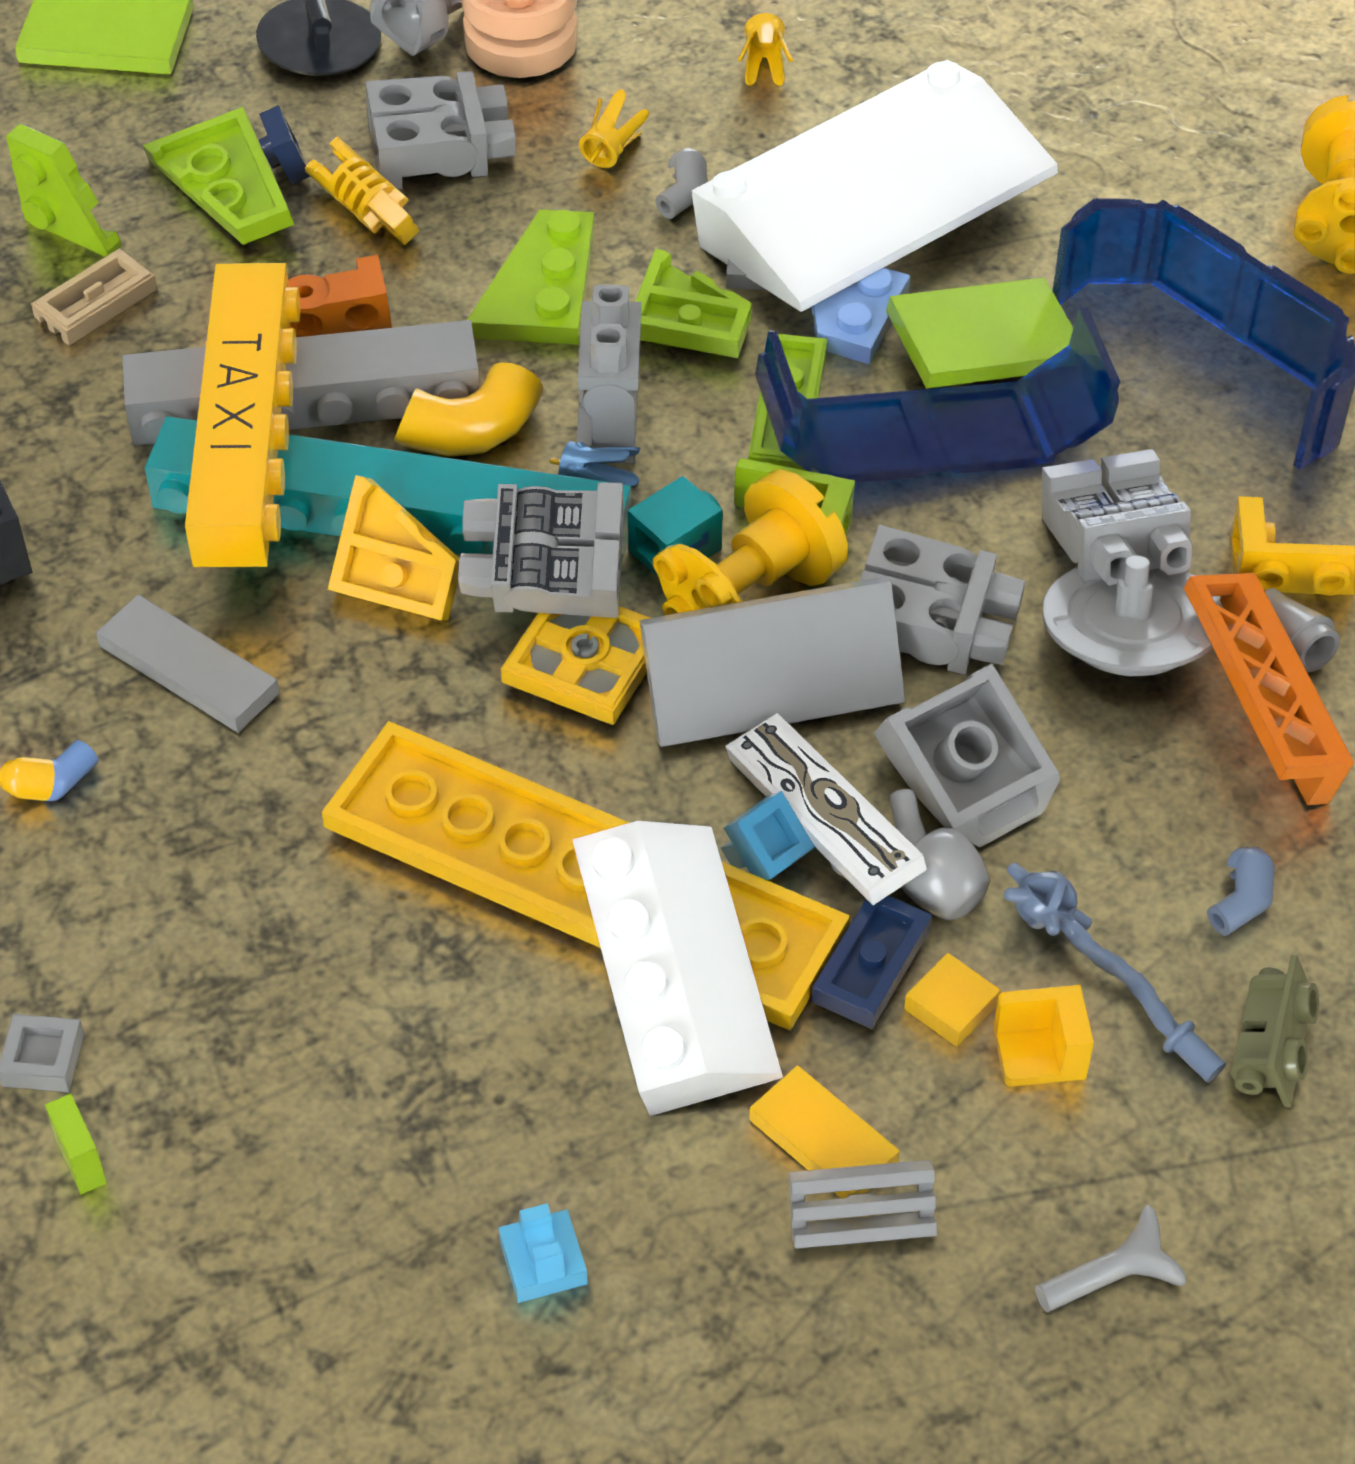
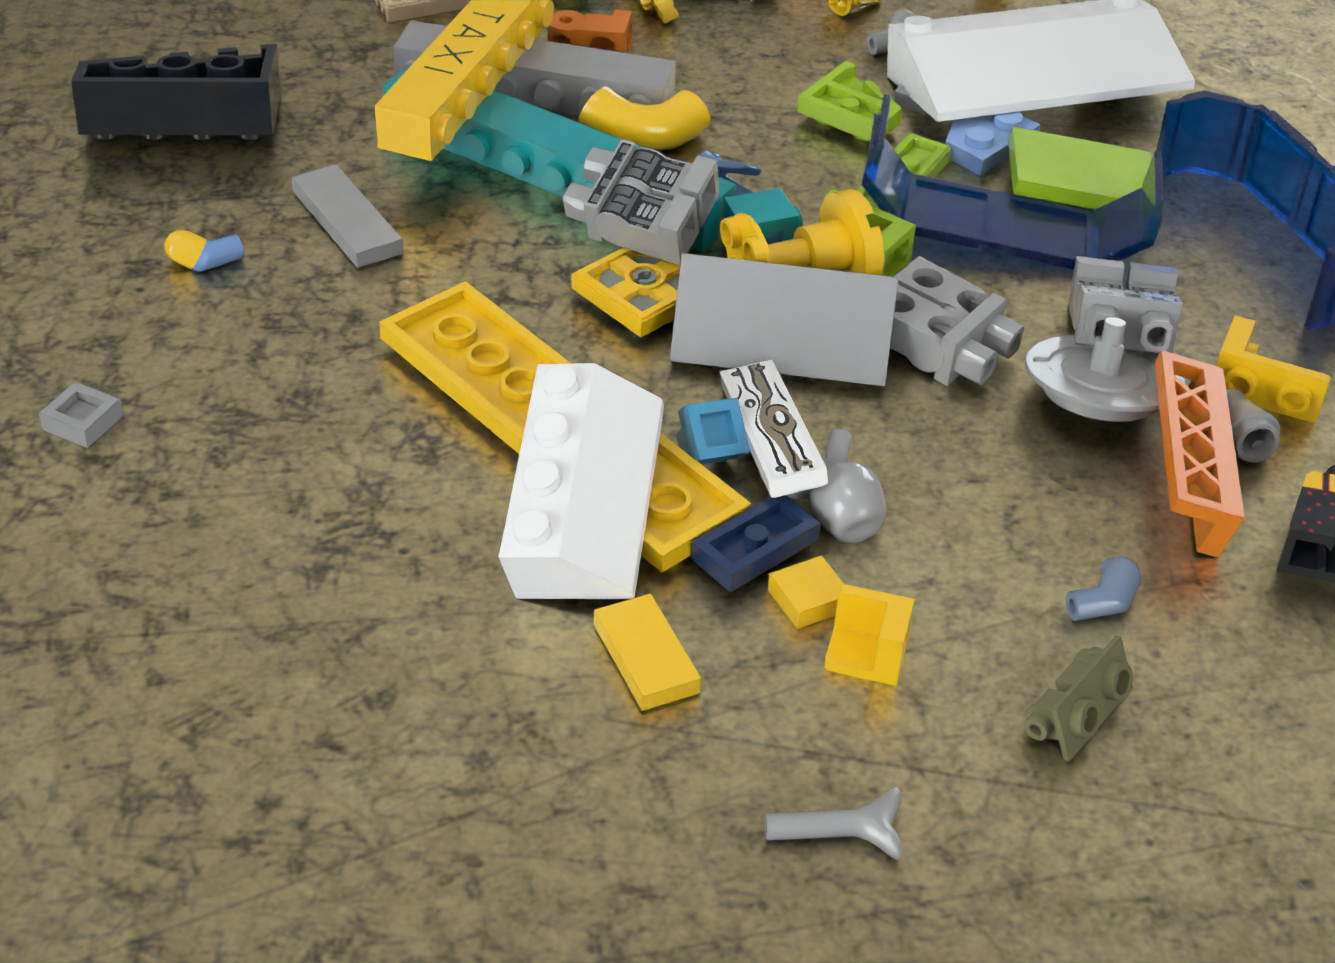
camera: 20 degrees right, 10 degrees down
lime tile [44,1093,107,1195] -> none
yellow wing [327,475,460,621] -> none
lime wing [467,209,595,345] -> none
medium azure tile [498,1203,588,1303] -> none
light grey hips [576,285,641,463] -> none
light grey tile [788,1160,937,1249] -> none
light grey slope [873,663,1060,847] -> none
sand blue piece [1004,863,1226,1083] -> none

